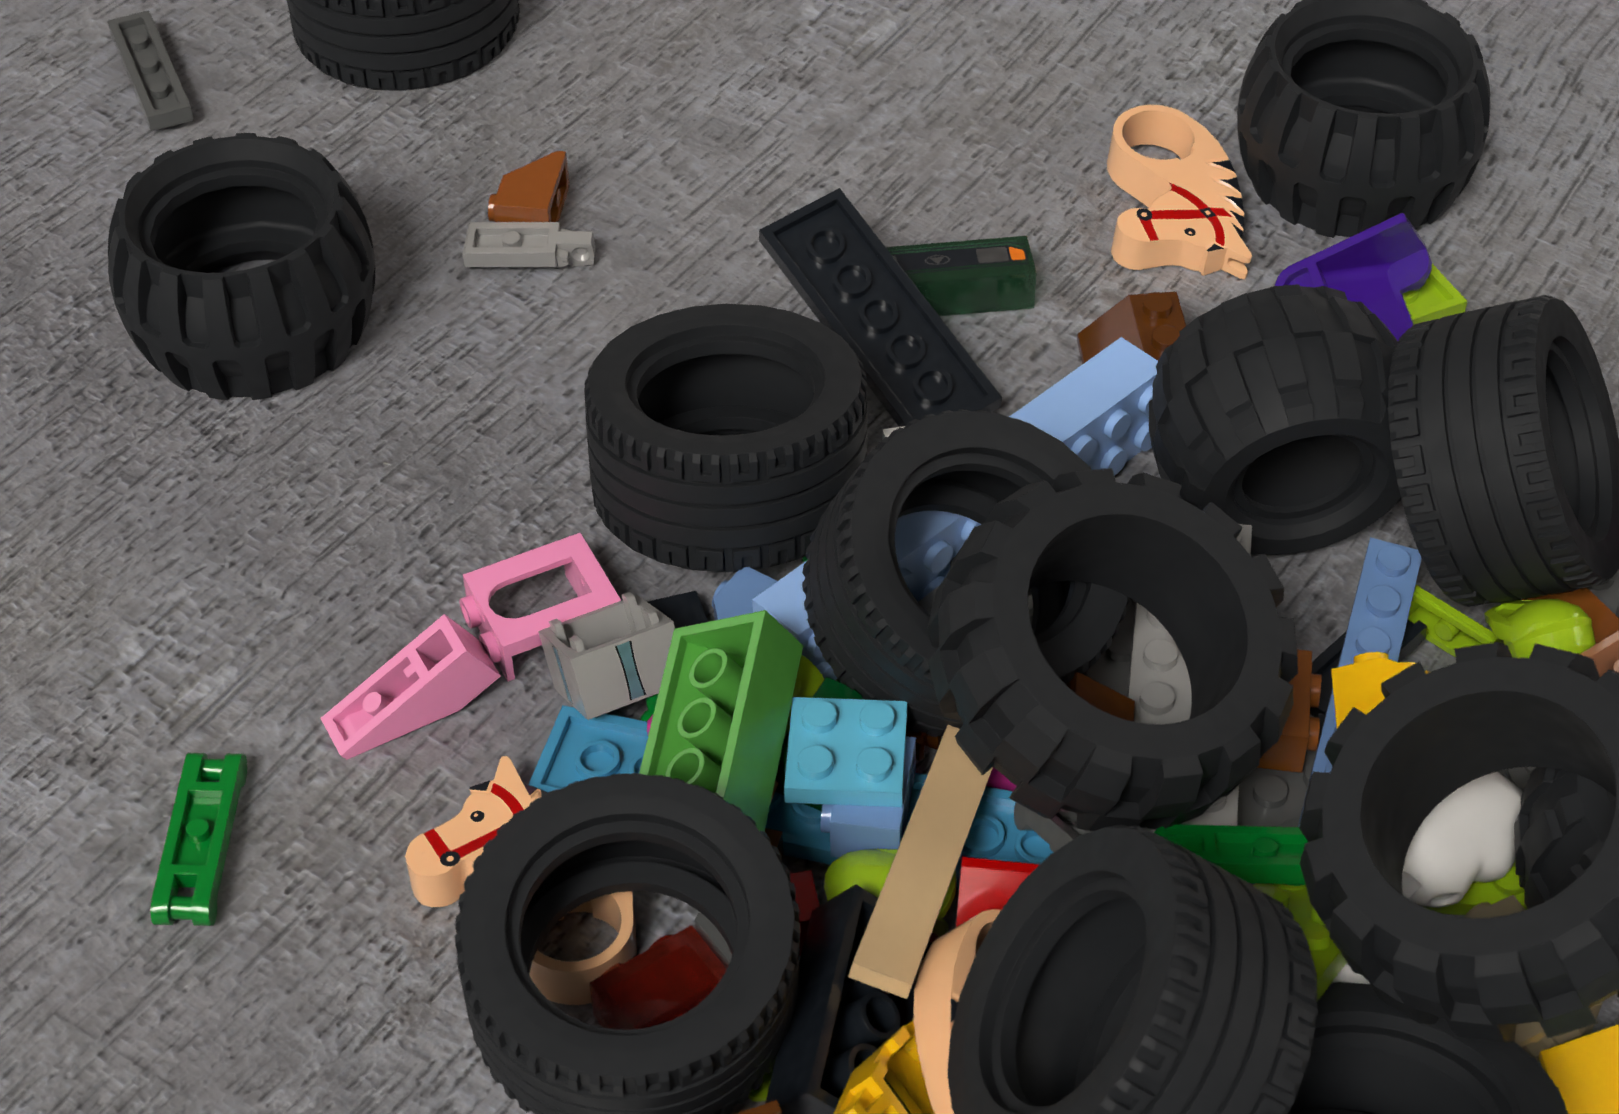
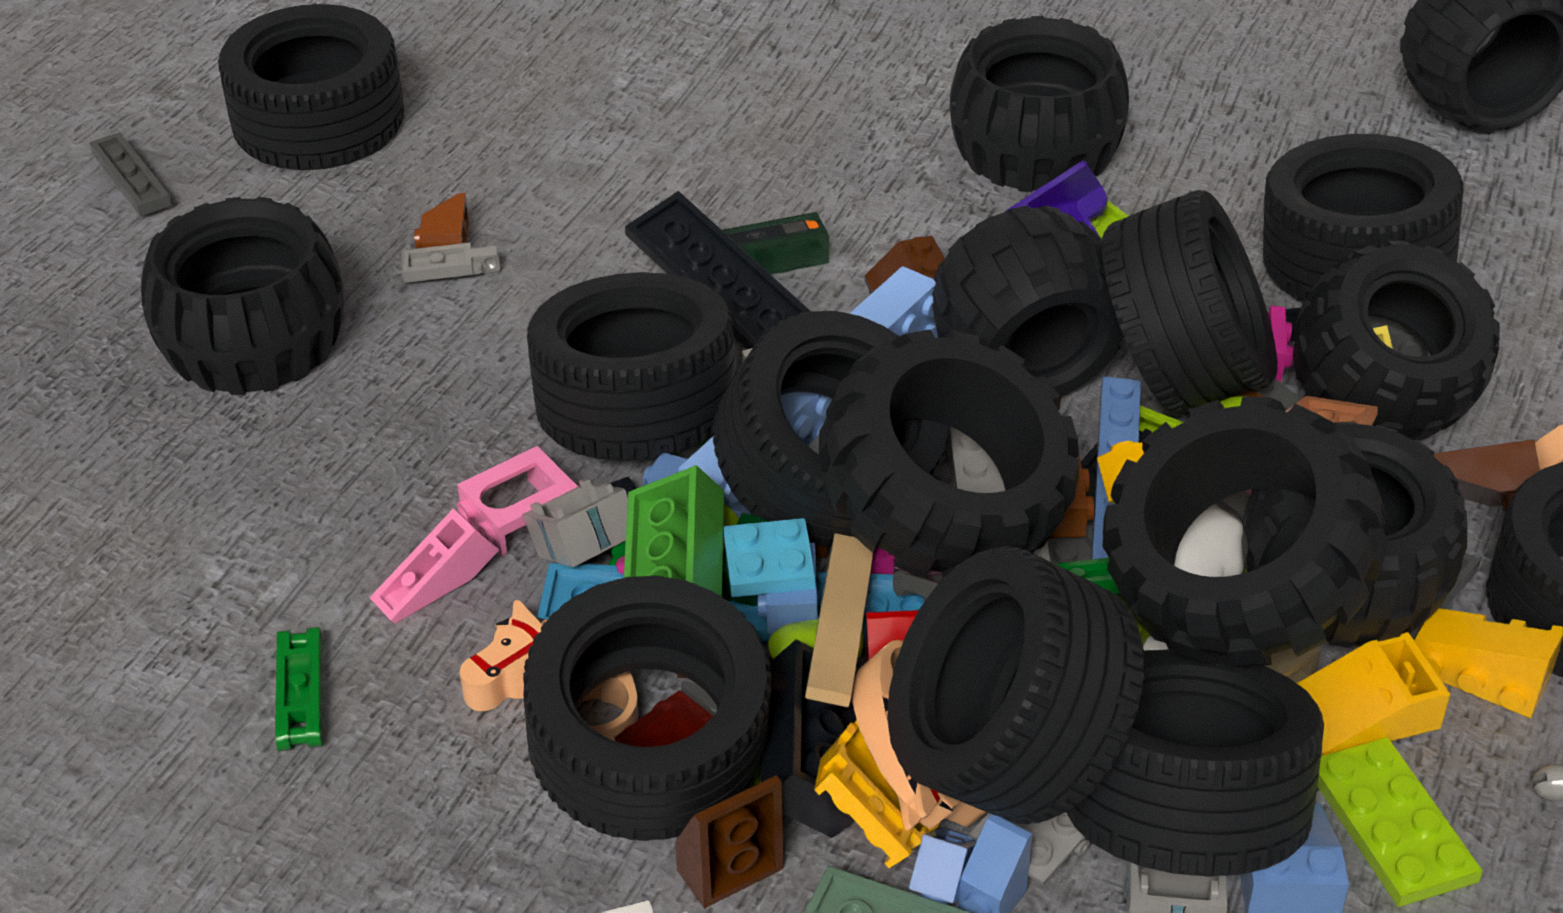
camera: 10 degrees left, 5 degrees down
light nougat animal [1107,105,1252,279] -> none

